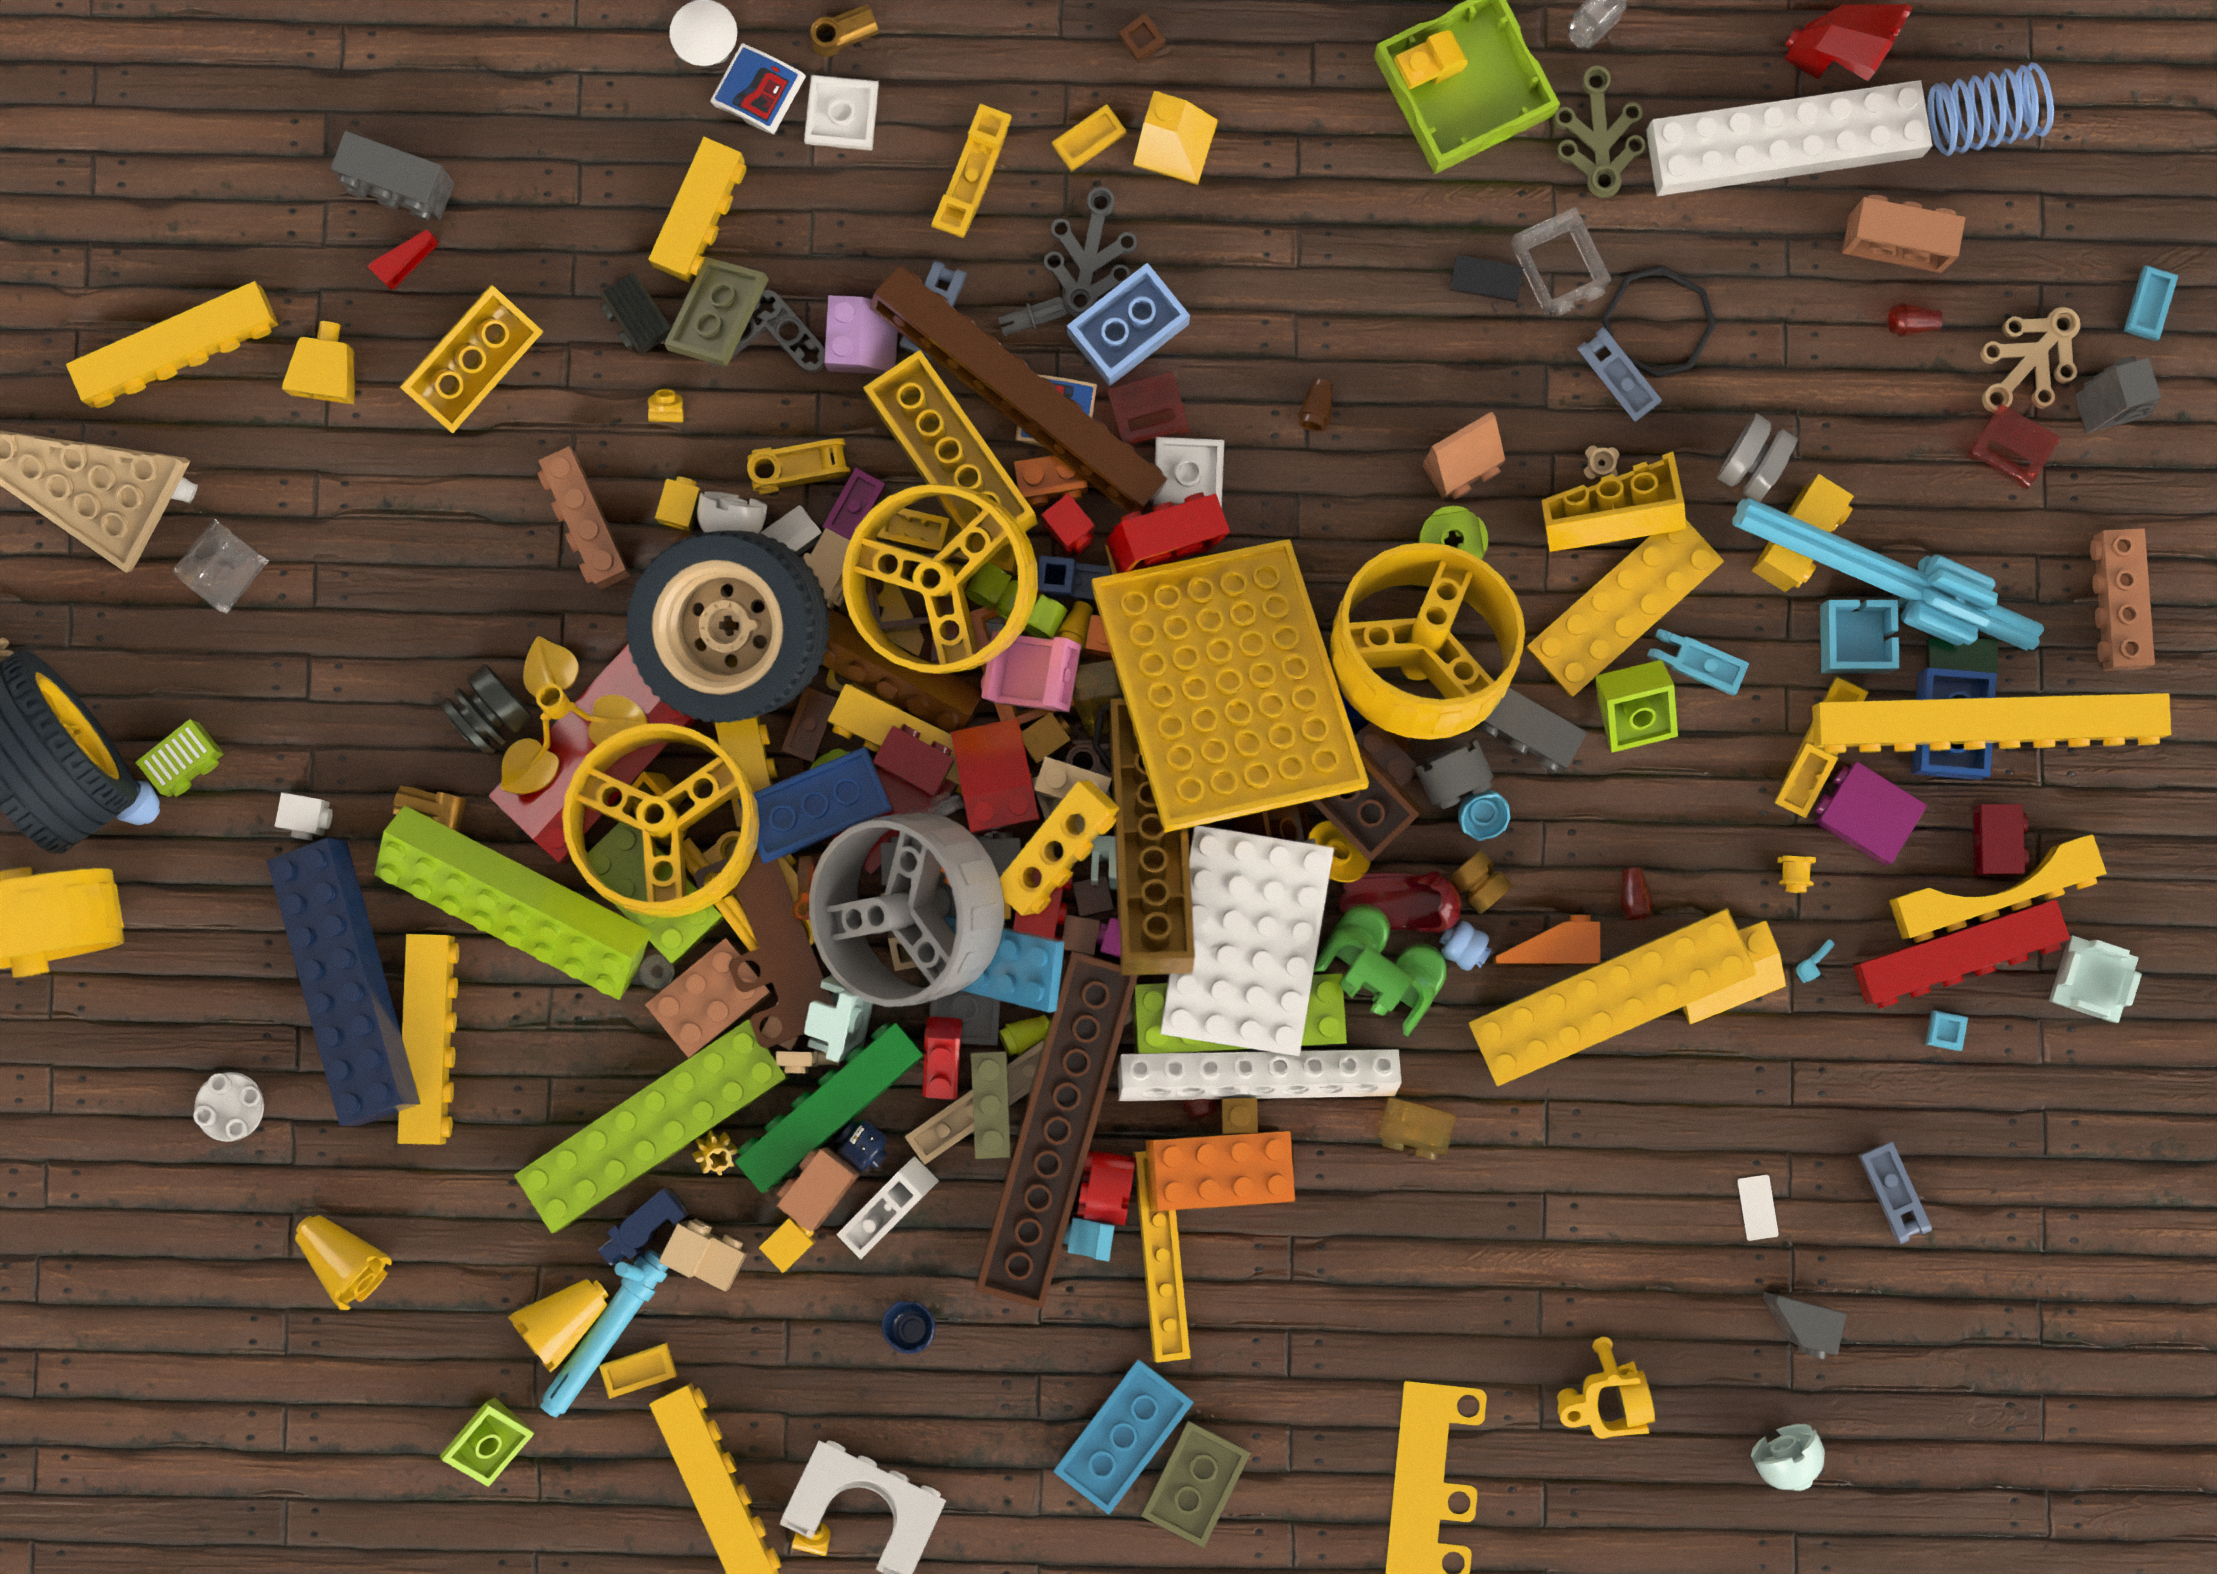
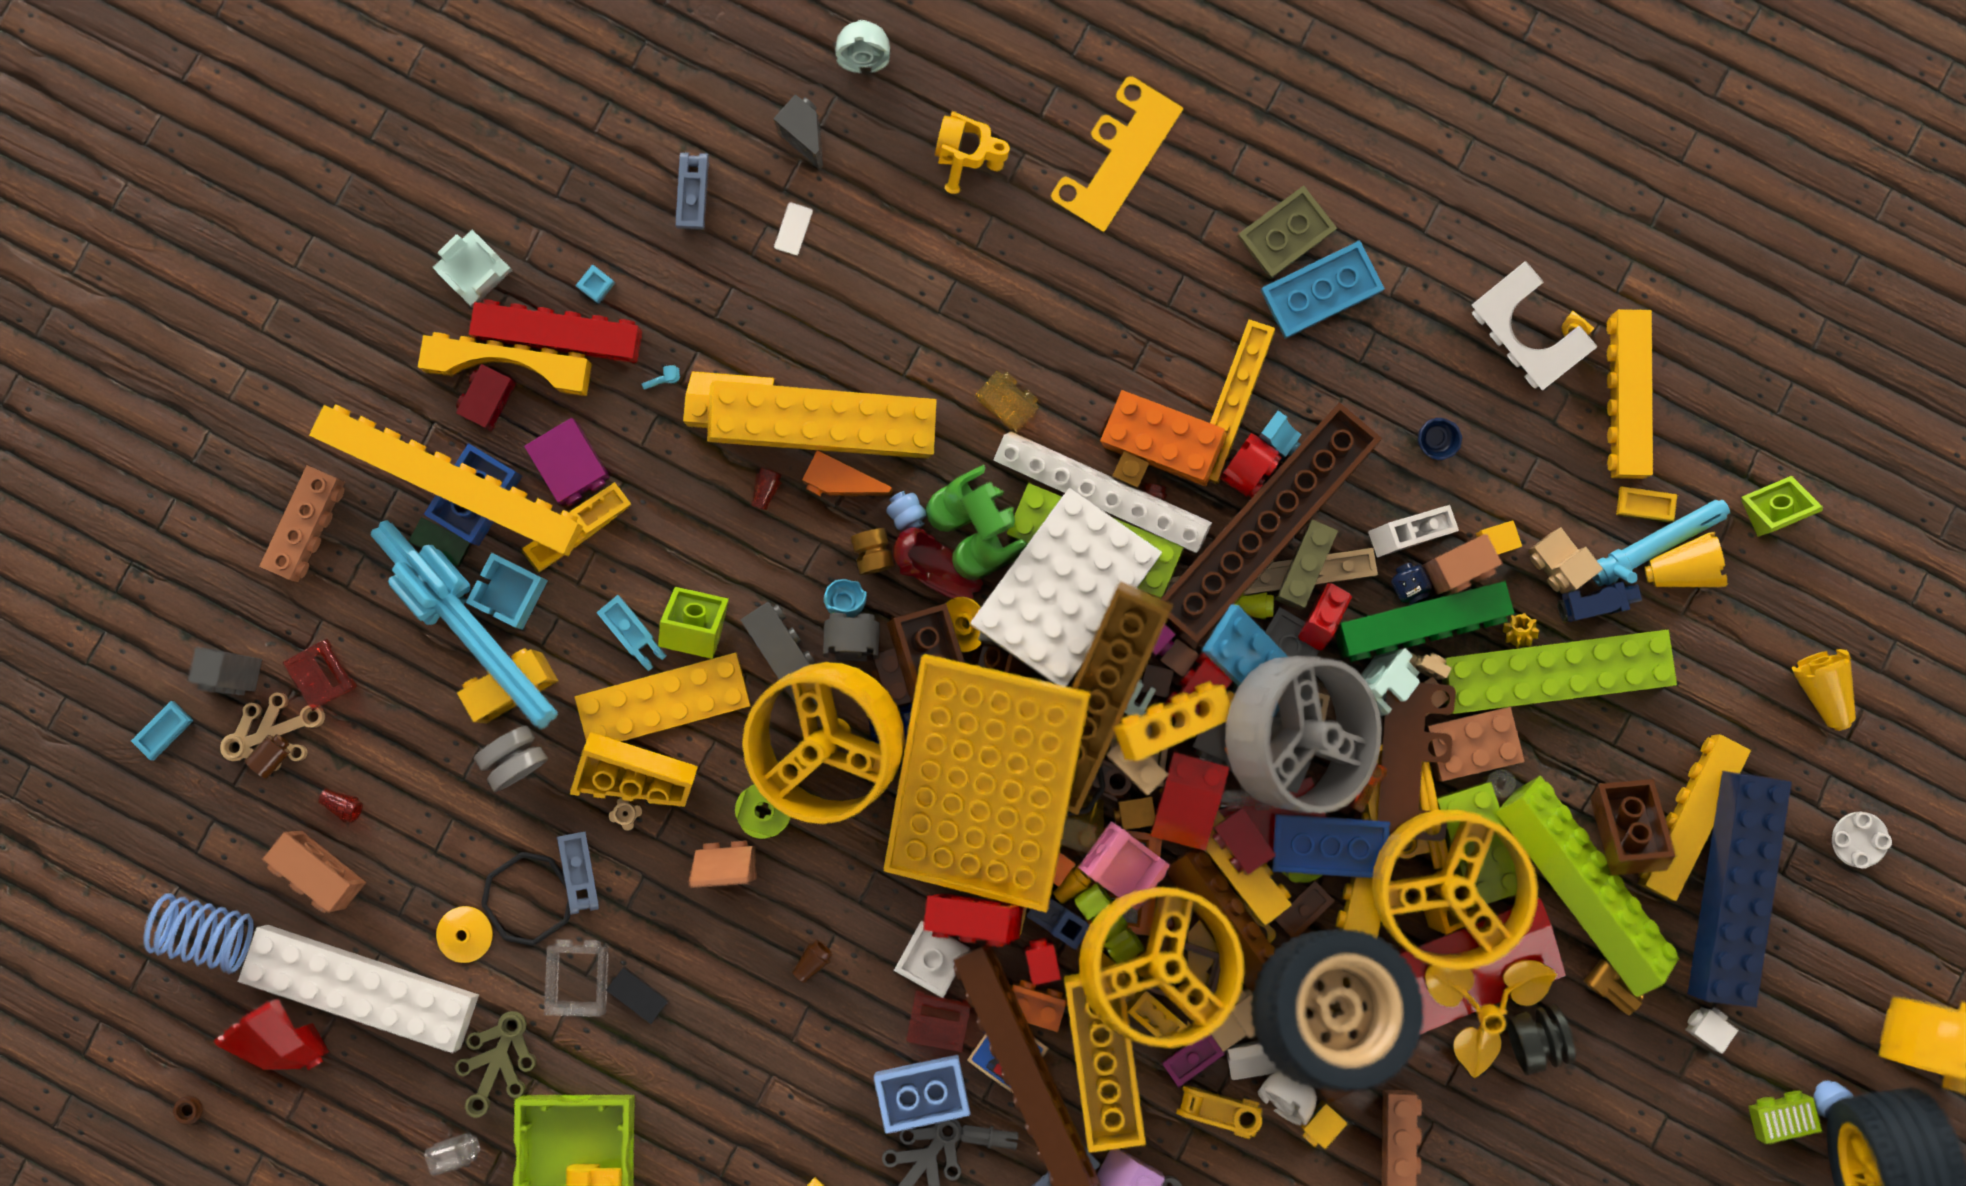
camera: 150 degrees left, 0 degrees up
yellow brick [1777,856,1816,893] -> none
none -> reddish brown brick [245,734,290,779]
none -> yellow dish [436,906,493,963]
none -> reddish brown brick [1590,779,1676,876]

